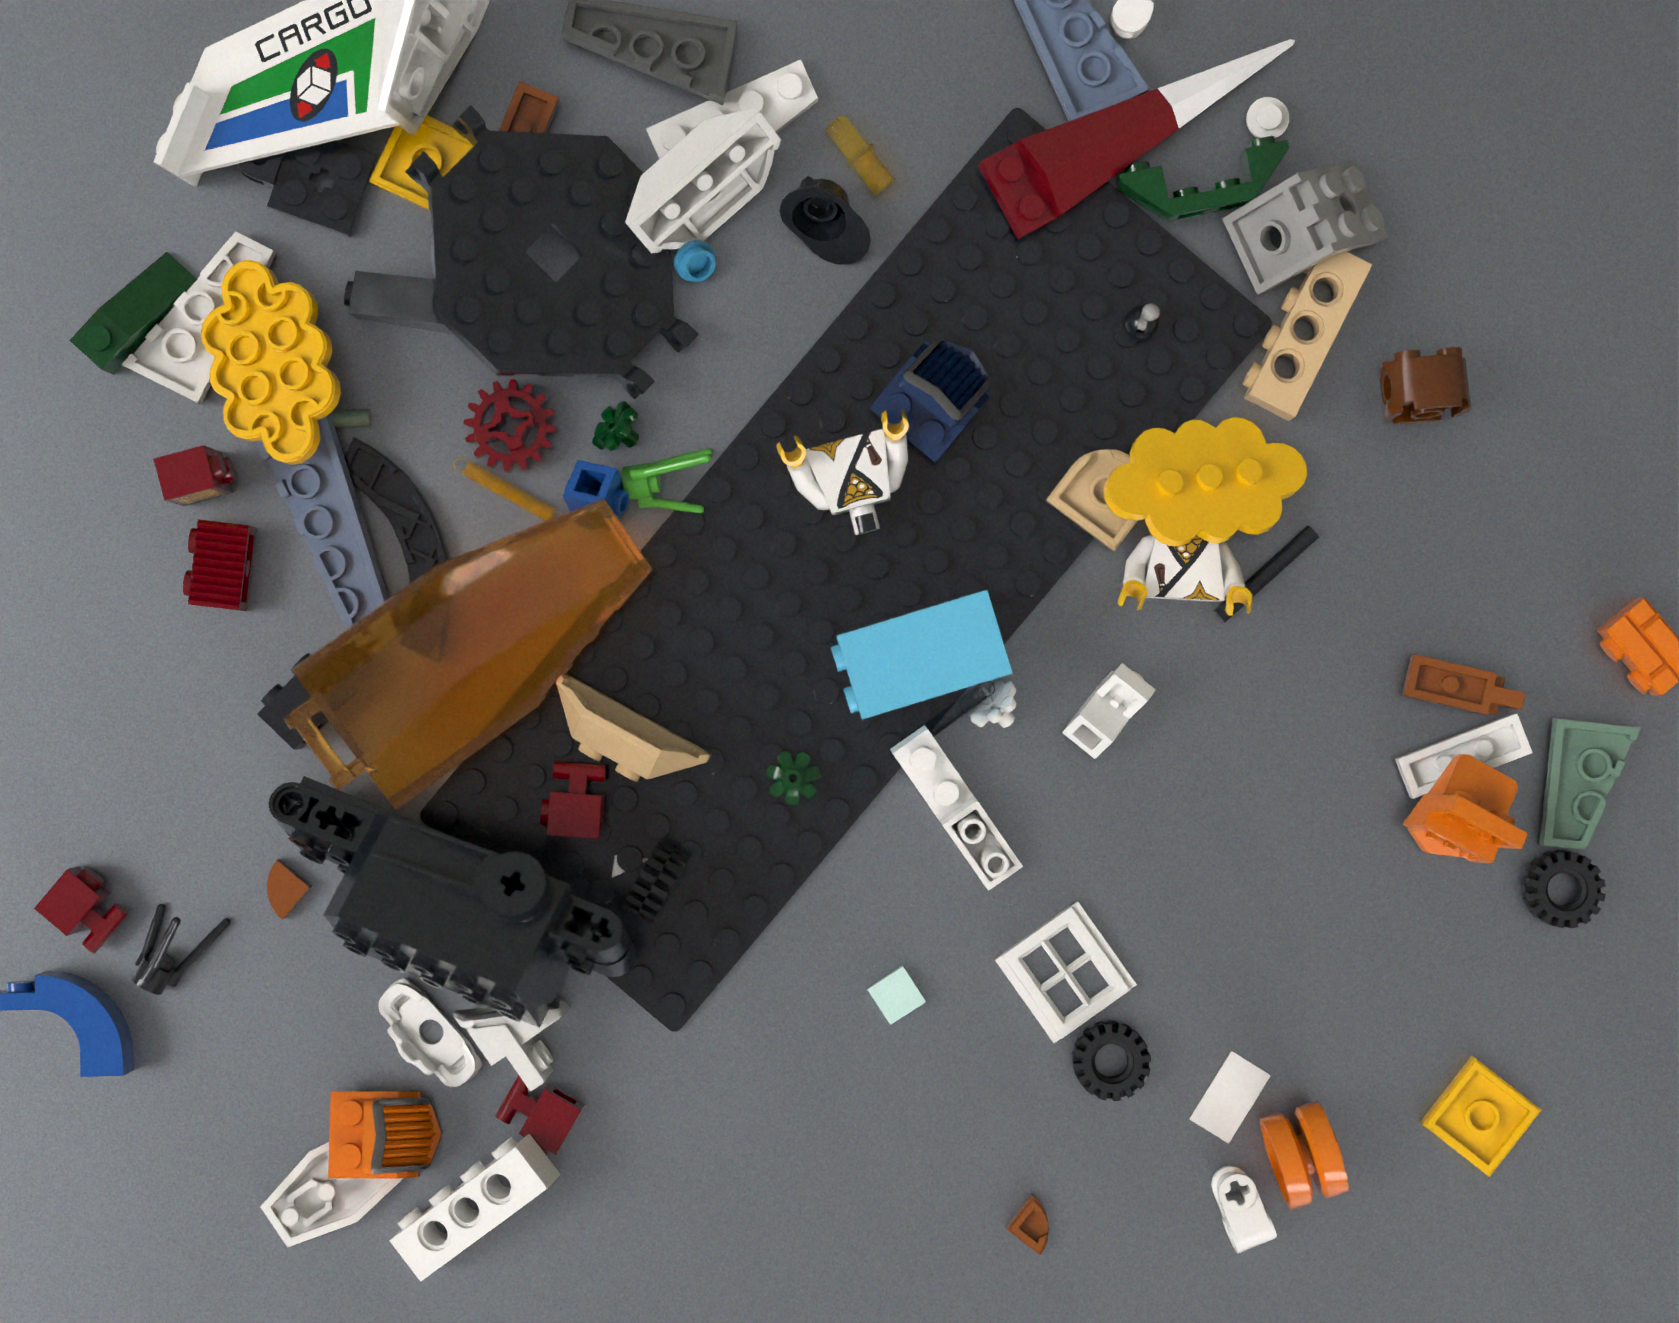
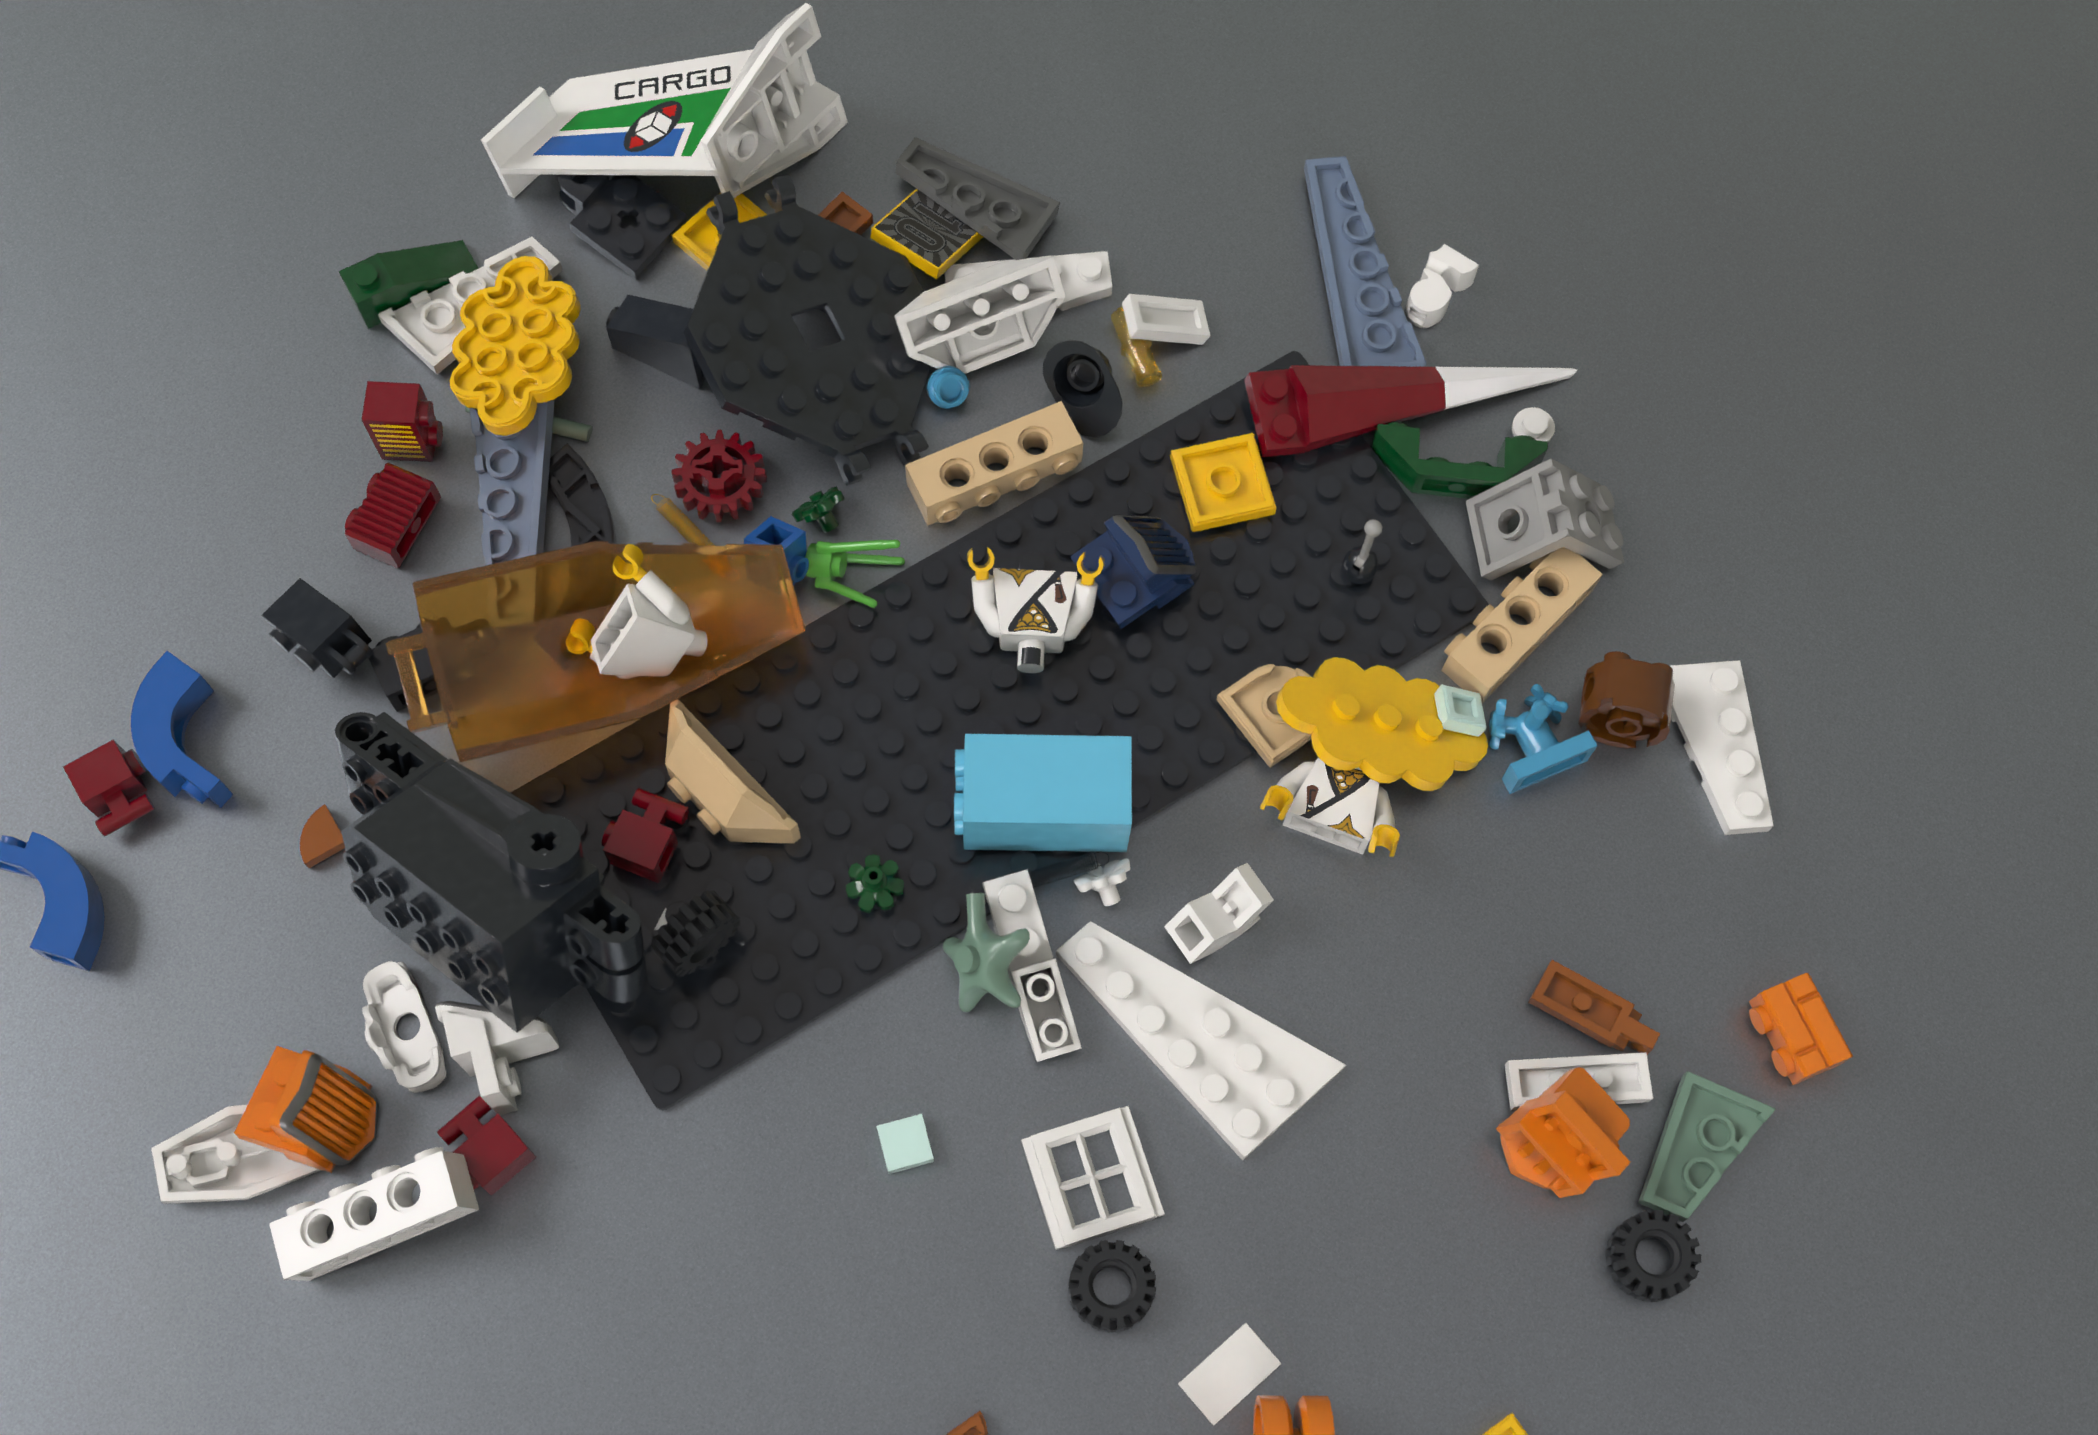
camera: 15 degrees right, 20 degrees down
black plant [132,904,231,995] -> none
black bar [1214,525,1319,623] -> none
none -> blue arch [131,651,233,808]
none -> black brick [262,578,374,678]
none -> white torso [566,544,708,679]
none -> tile [870,189,983,280]
none -> tan brick [905,401,1083,526]
none -> sand green animal [943,893,1030,1012]
none -> white wing [1056,921,1346,1160]
none -> white tile [1122,294,1211,345]
none -> yellow tile [1170,433,1277,533]
none -> light aqua tile [1434,684,1487,737]
none -> dark azure piece [1489,684,1597,794]
none -> white wing [1670,660,1774,835]

